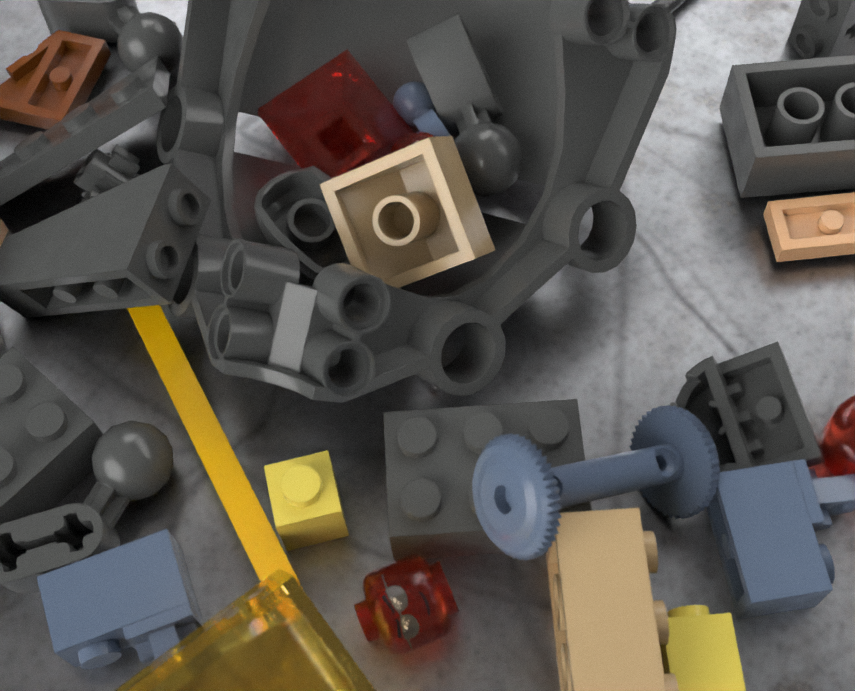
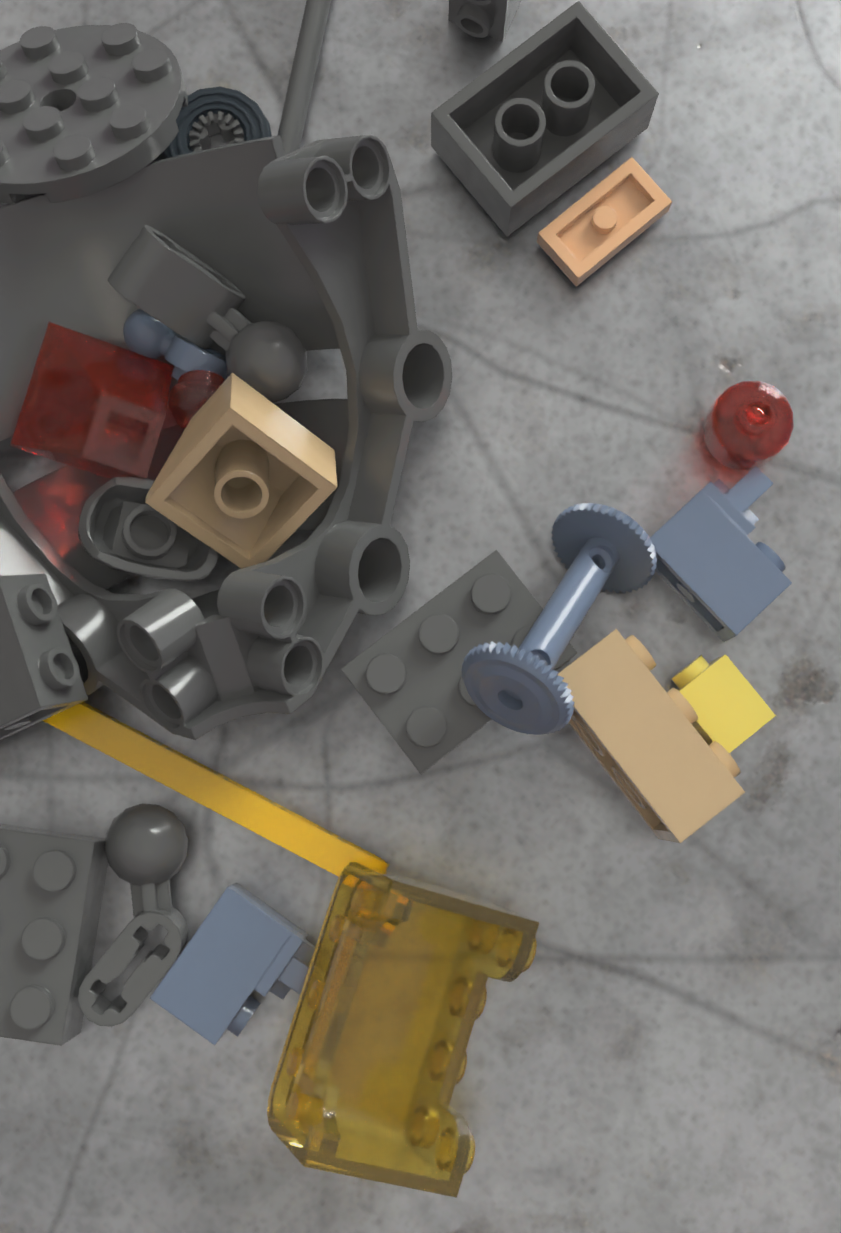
camera: 35 degrees left, 20 degrees up
light yellow brick [264,450,349,551] -> none
clear red head [354,554,460,655] -> none
dark grey slope [670,341,825,472] -> none

